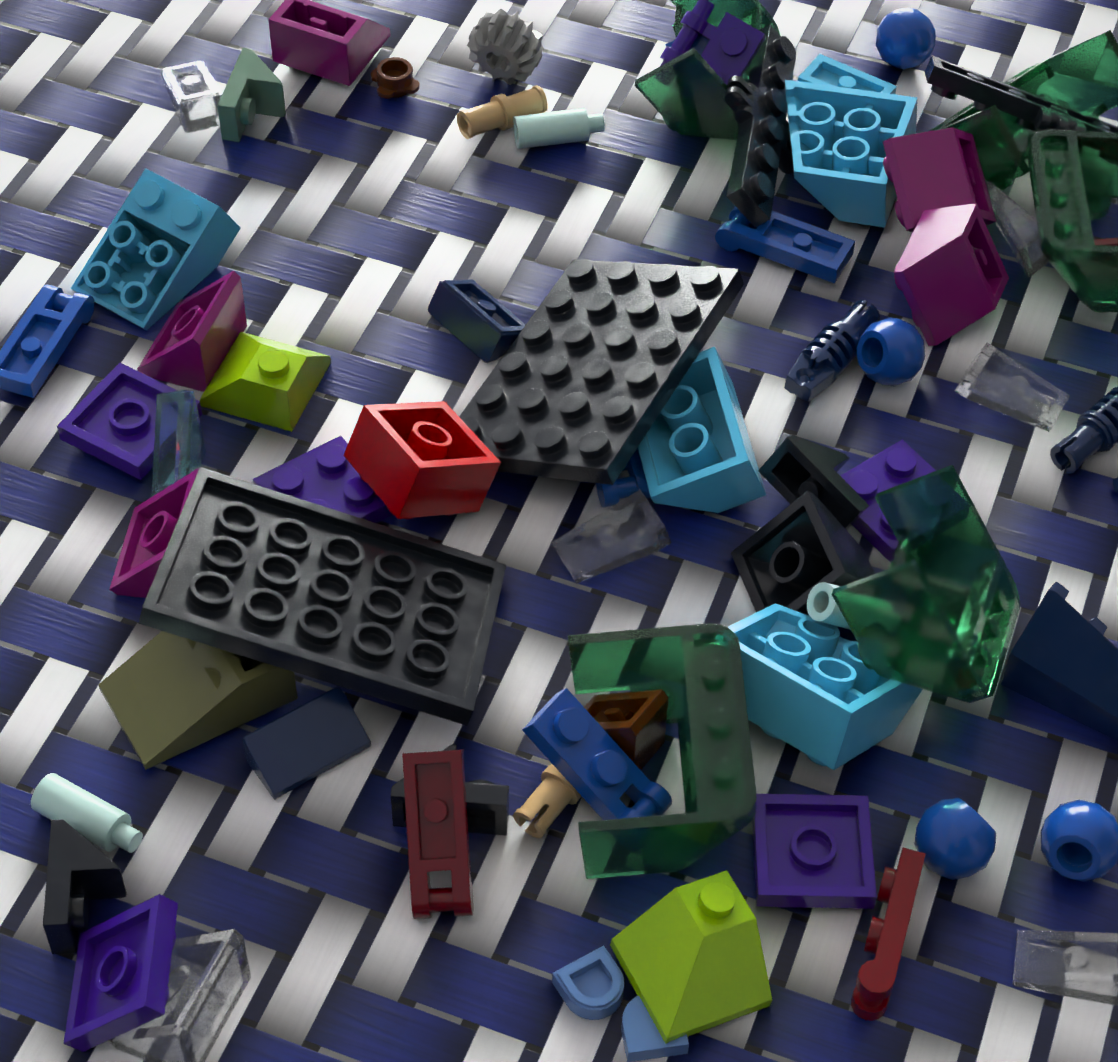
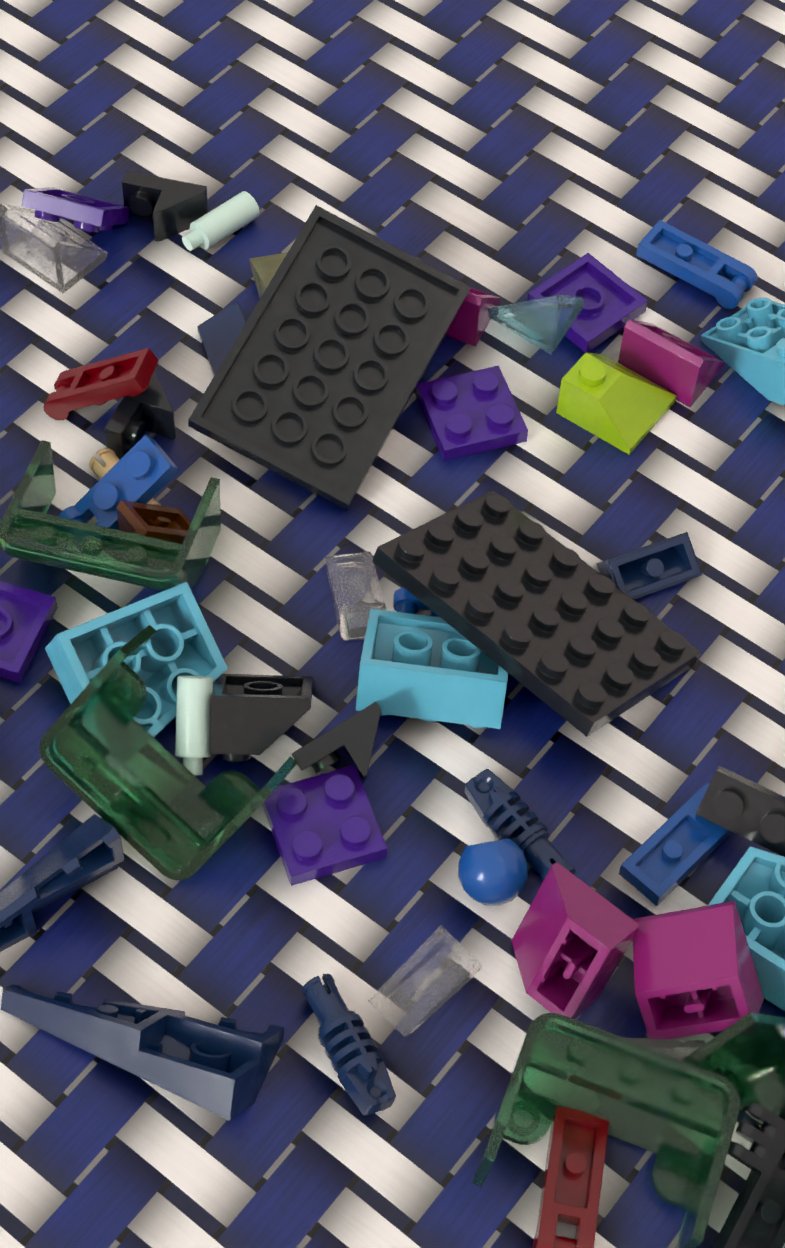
camera: 105 degrees right, 5 degrees up
red brick [343,401,501,519] -> none

